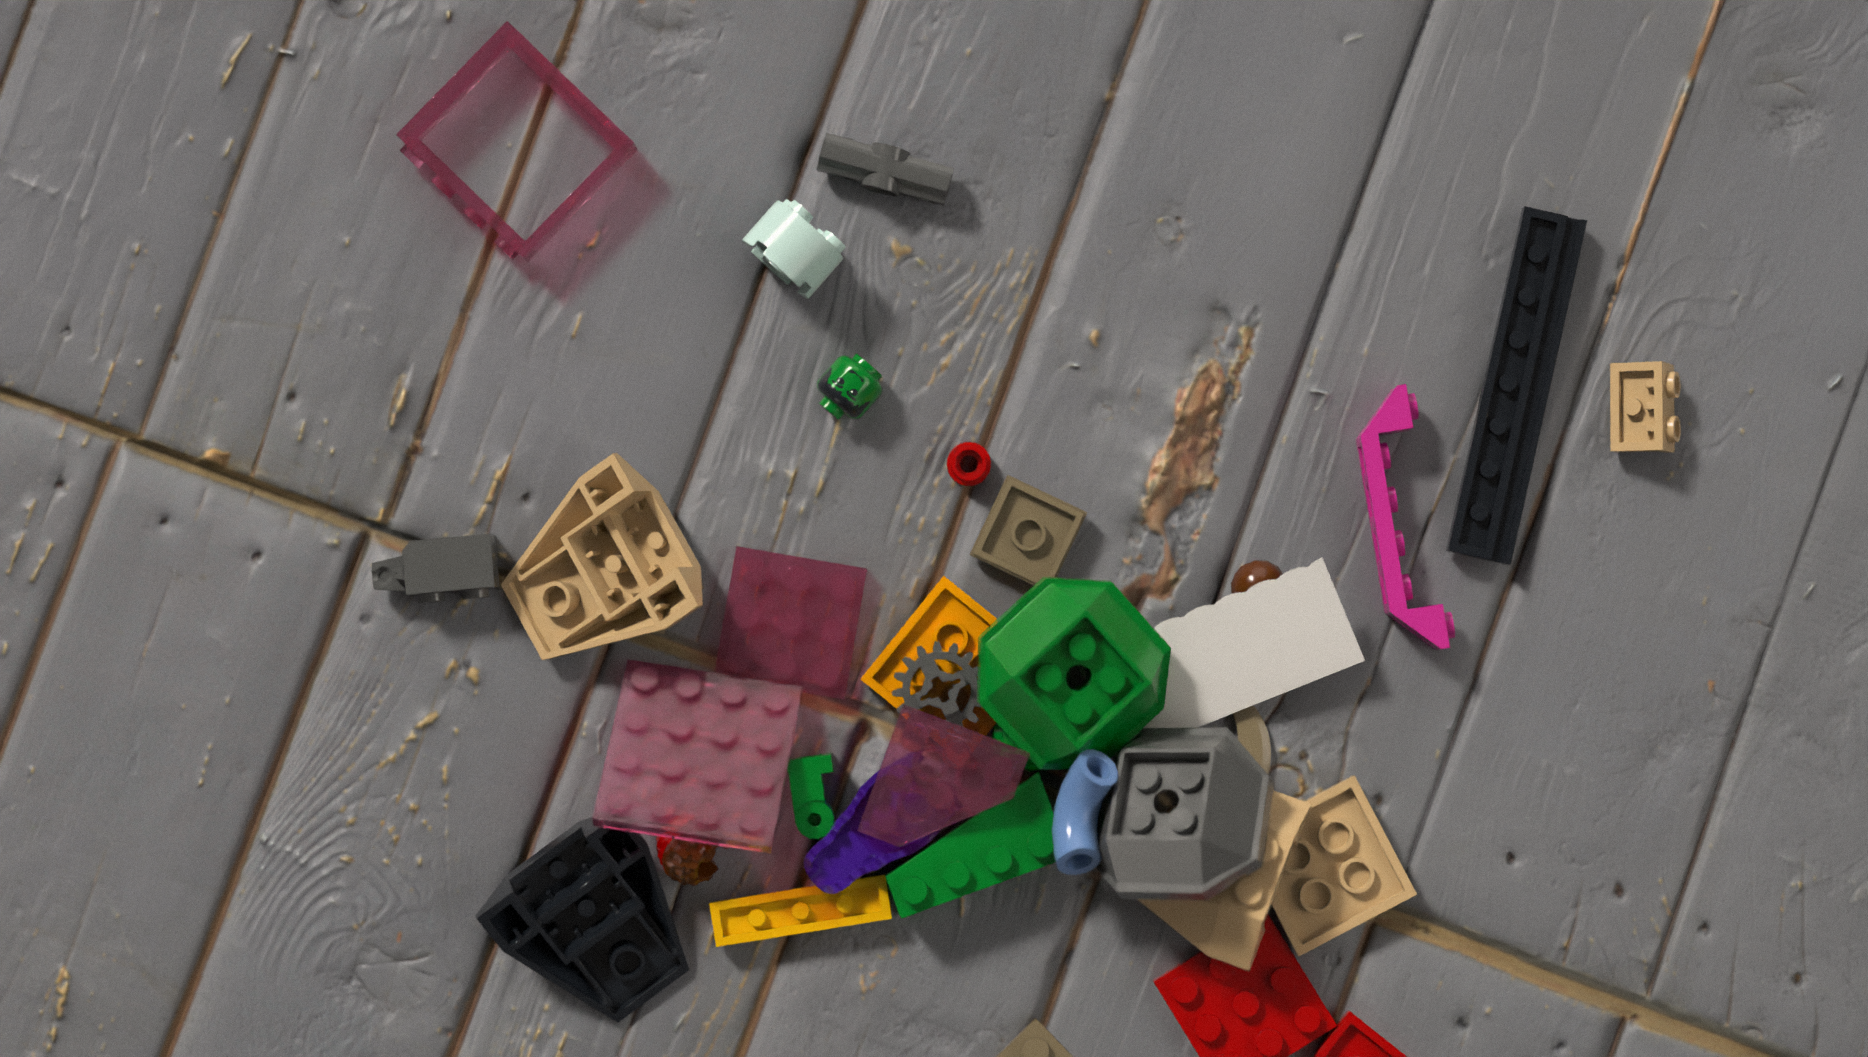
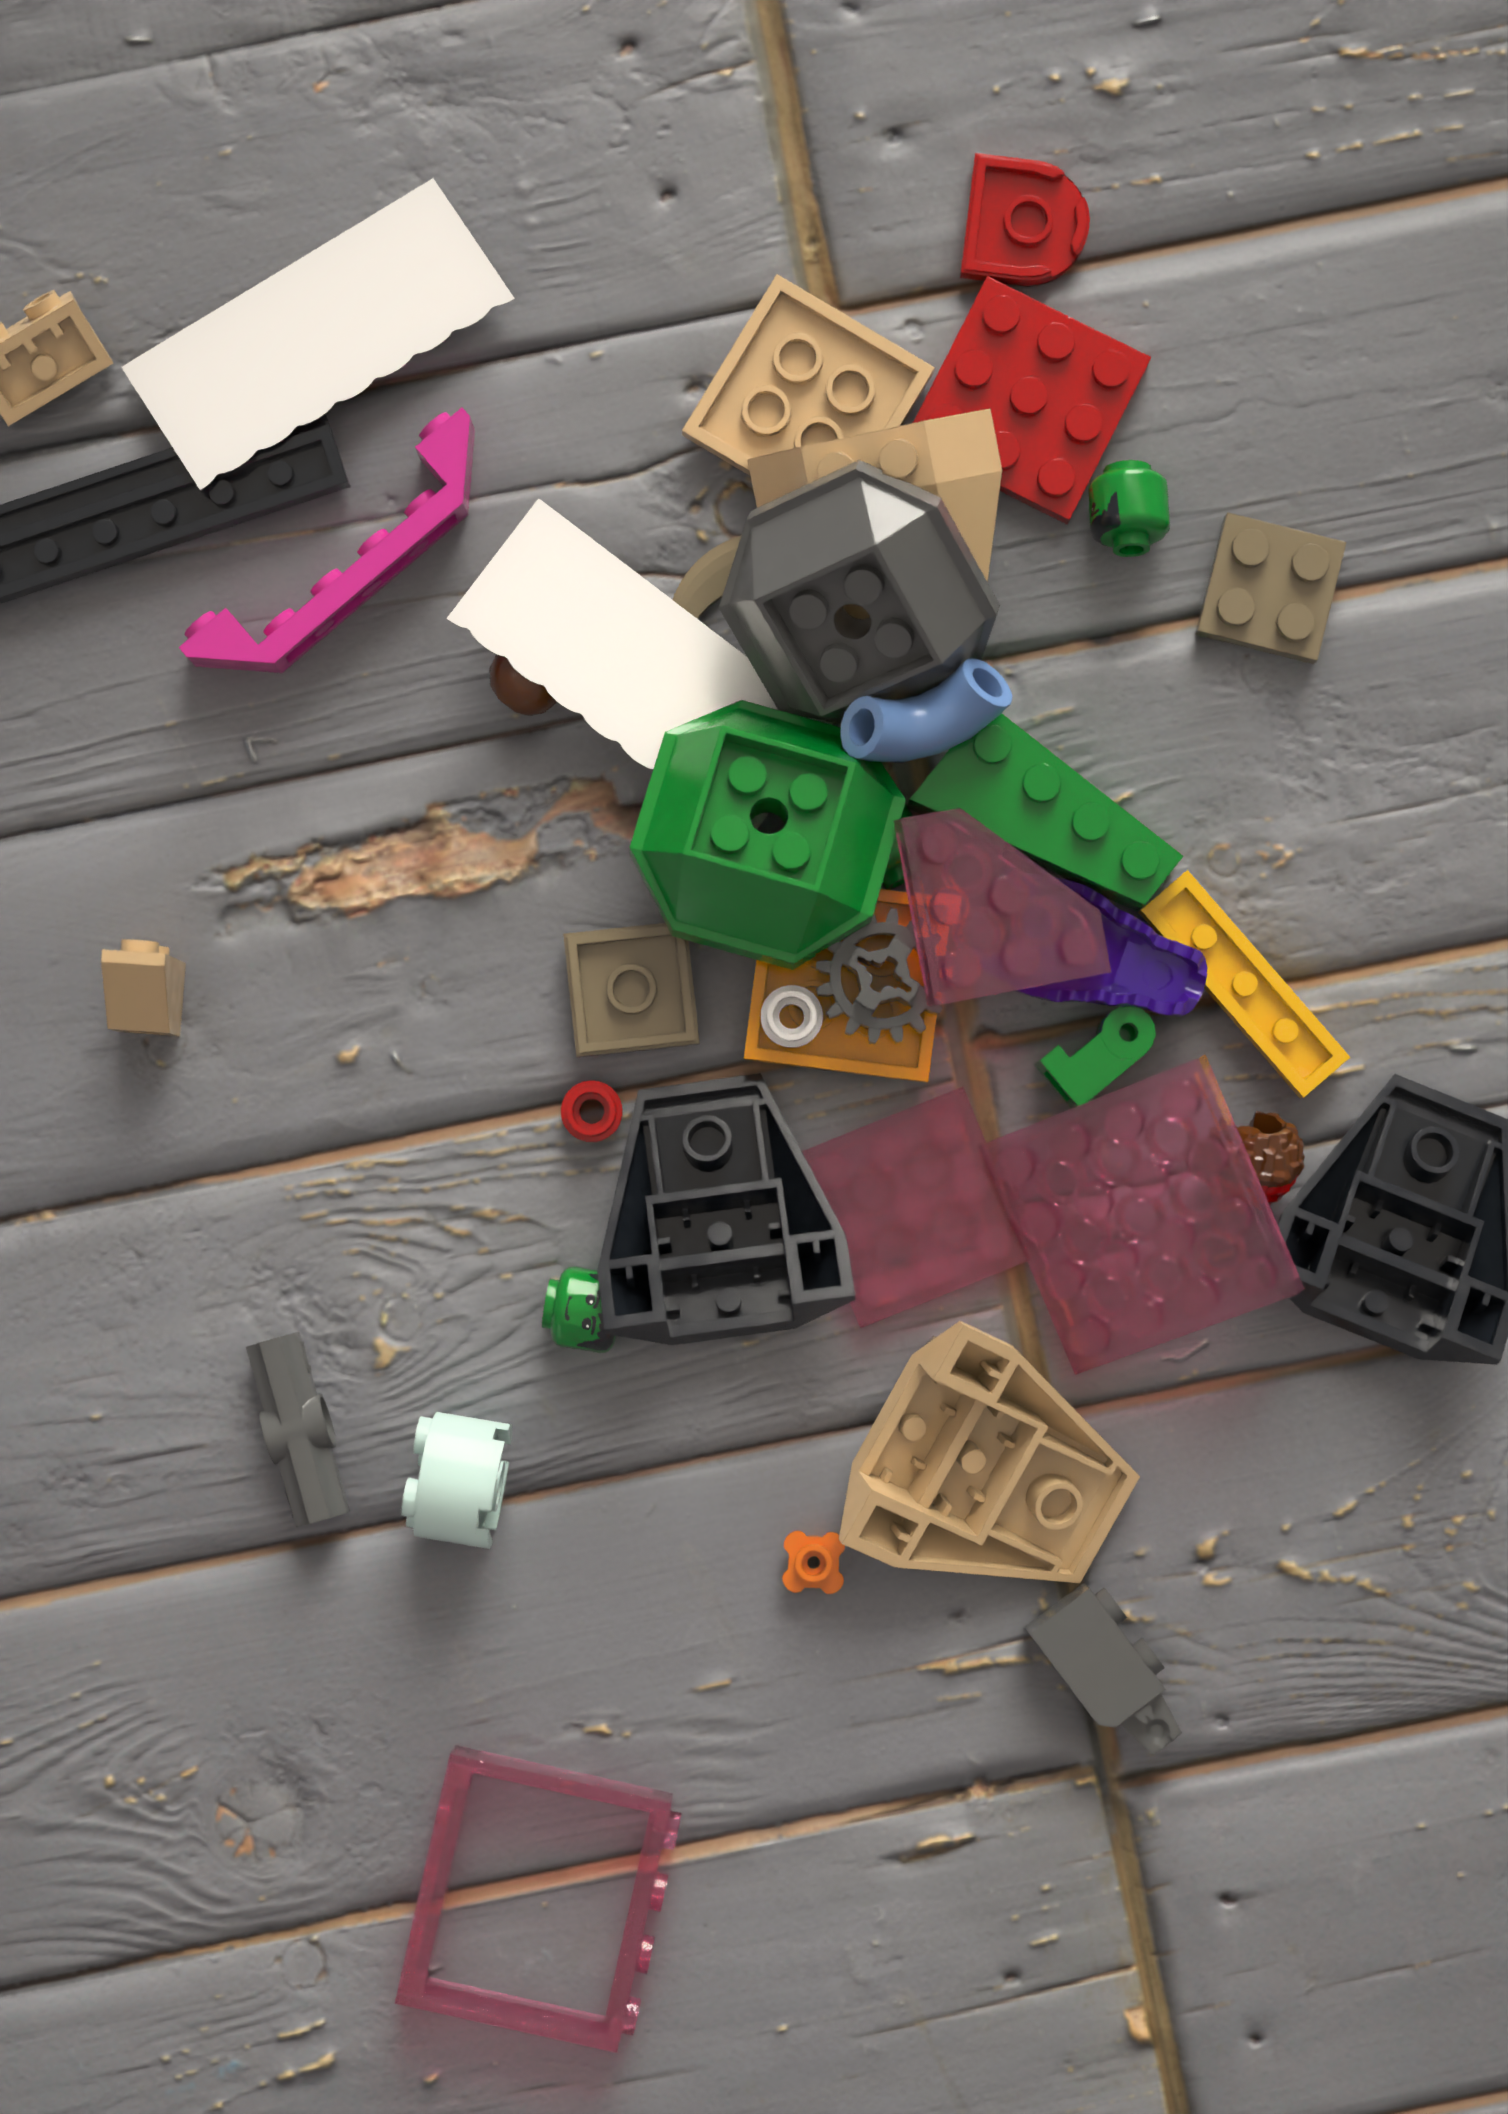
camera: 125 degrees left, 0 degrees up
none -> tan slope [101,939,186,1036]
none -> white sticker [121,179,515,490]
none -> black wedge [597,1073,856,1345]
none -> white plate [761,985,823,1048]
none -> orange plate [782,1530,845,1594]
none -> green head [1088,460,1170,557]

